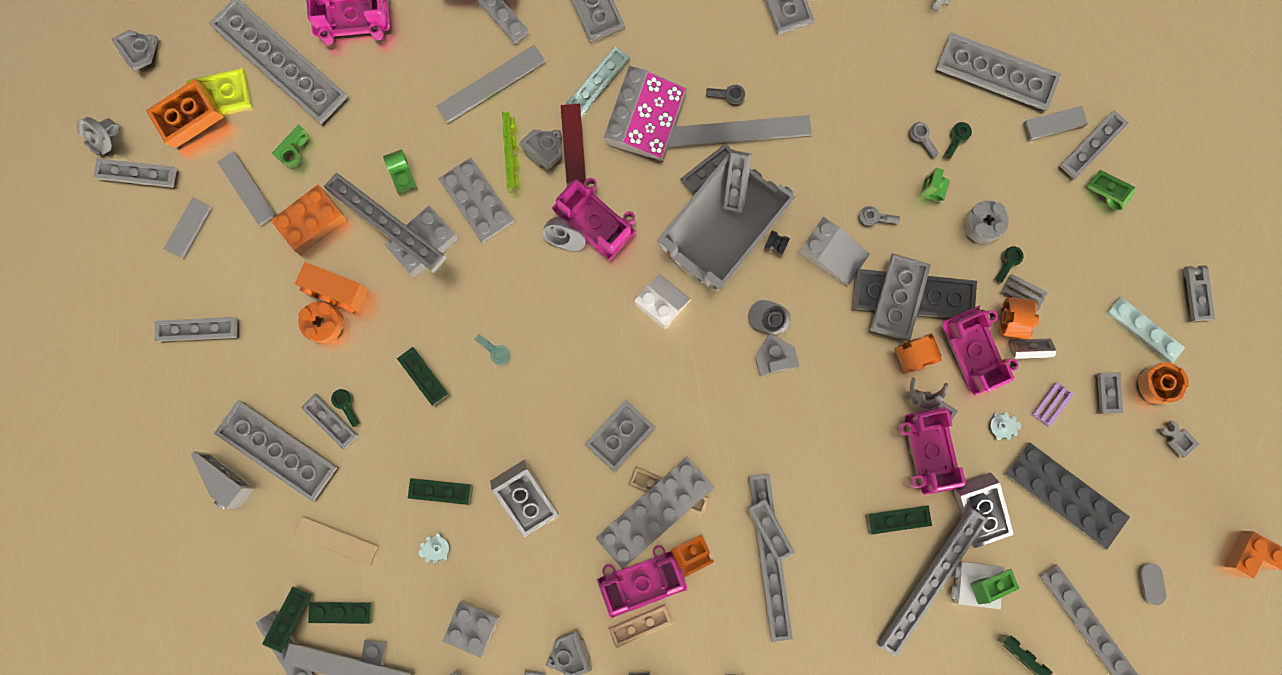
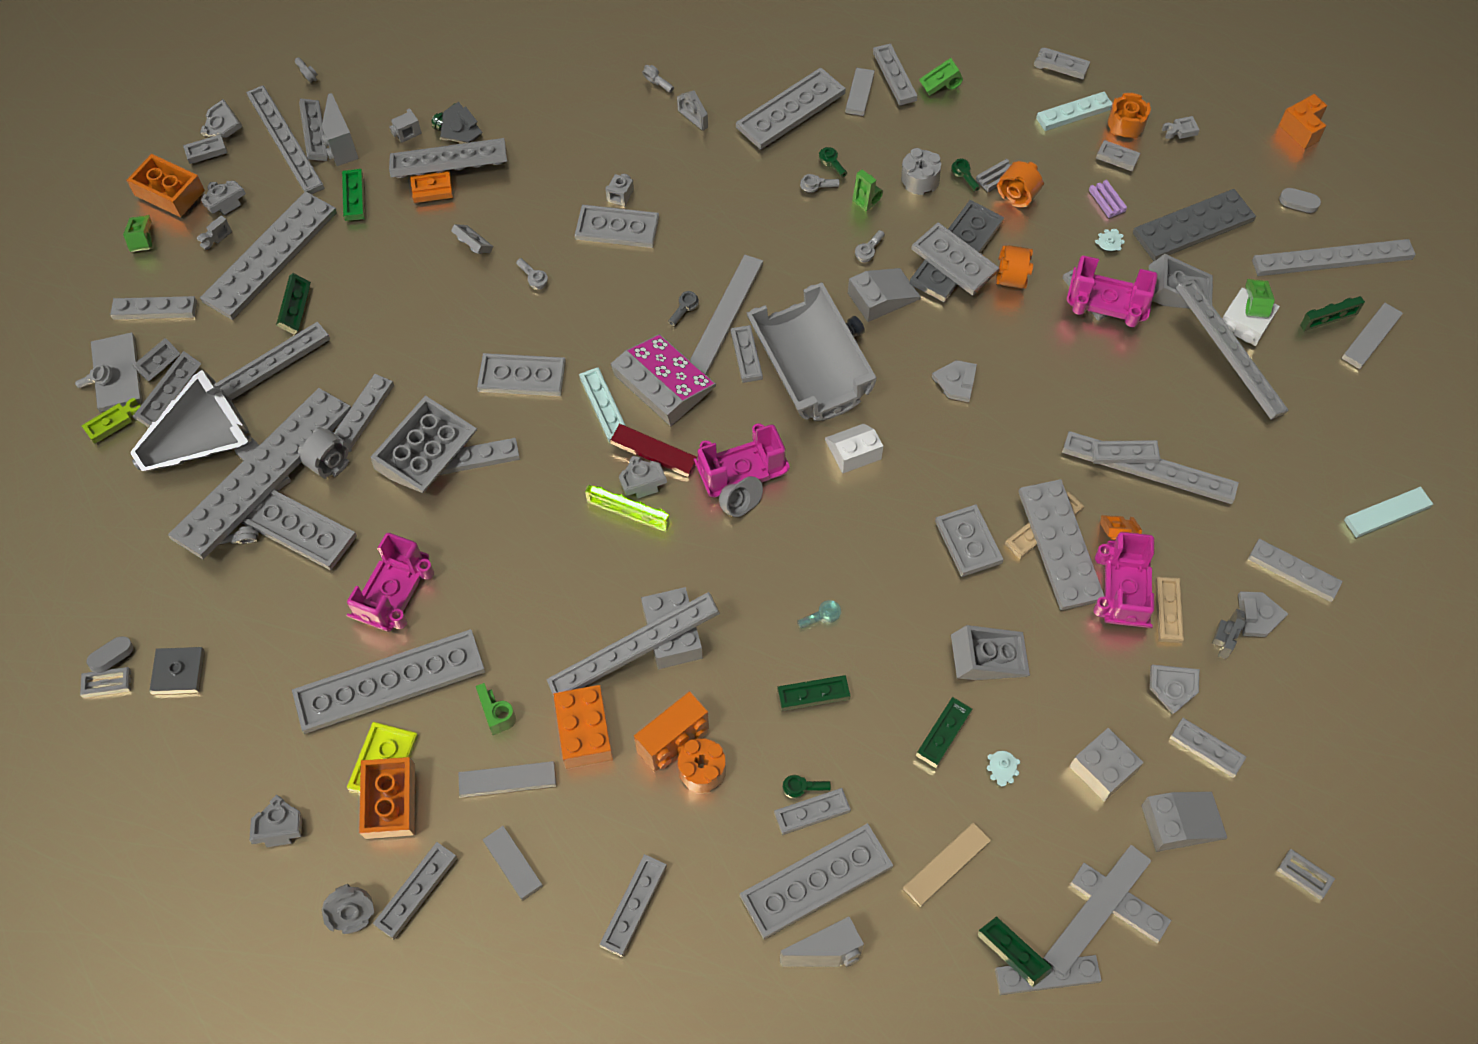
camera: 65 degrees left, 20 degrees down
dark green plate [308,602,372,624] -> none
bright green plate [383,149,417,195] -> none
light grey tile [437,45,545,124] -> none
light grey plate [438,157,515,243] -> none
light grey tile [723,150,752,213] -> none
light grey cap [748,300,791,335] -> none
dark green plate [867,505,932,535] -> none
light grey helmet [907,378,948,410] -> none
dark pink container [942,305,1019,395] -> none
light grey plate [1010,338,1057,359] -> none

